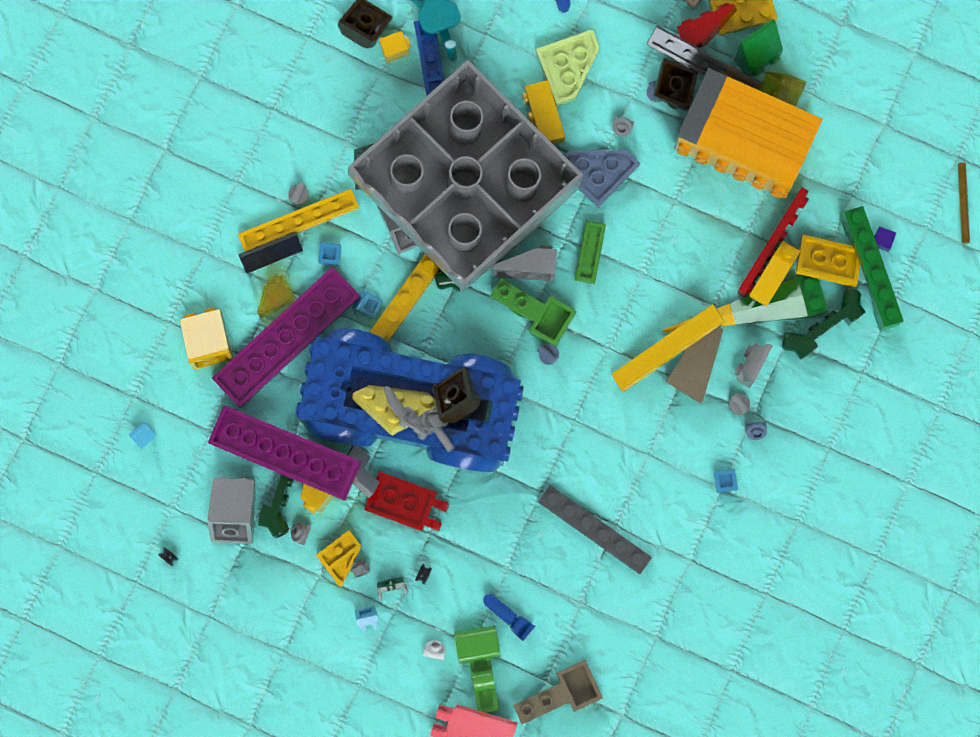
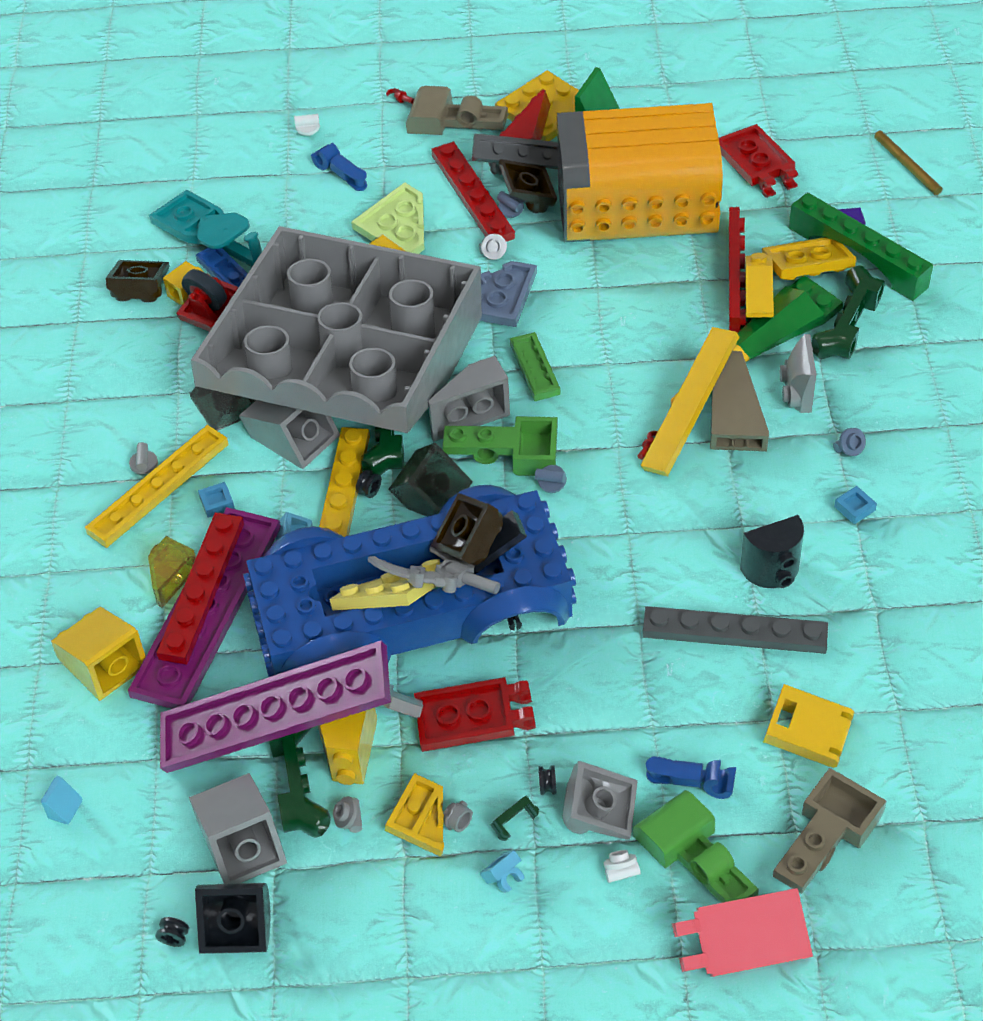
camera: 25 degrees left, 30 degrees down
black tile [238,232,303,274] -> none
light grey plate [729,393,750,415] -> none
none -> red plate [156,512,244,665]
none -> plate [176,269,239,332]
none -> black brick [195,883,270,954]
none -> black bush [356,470,382,498]
none -> clear smoke slope [388,442,473,517]
none -> red plate [431,141,515,242]
none -> light grey slope [563,761,638,840]
none -> red hand [637,430,658,460]
none -> red tile [719,124,798,198]
none -> black brick [740,515,804,588]
none -> yellow container [763,684,855,768]

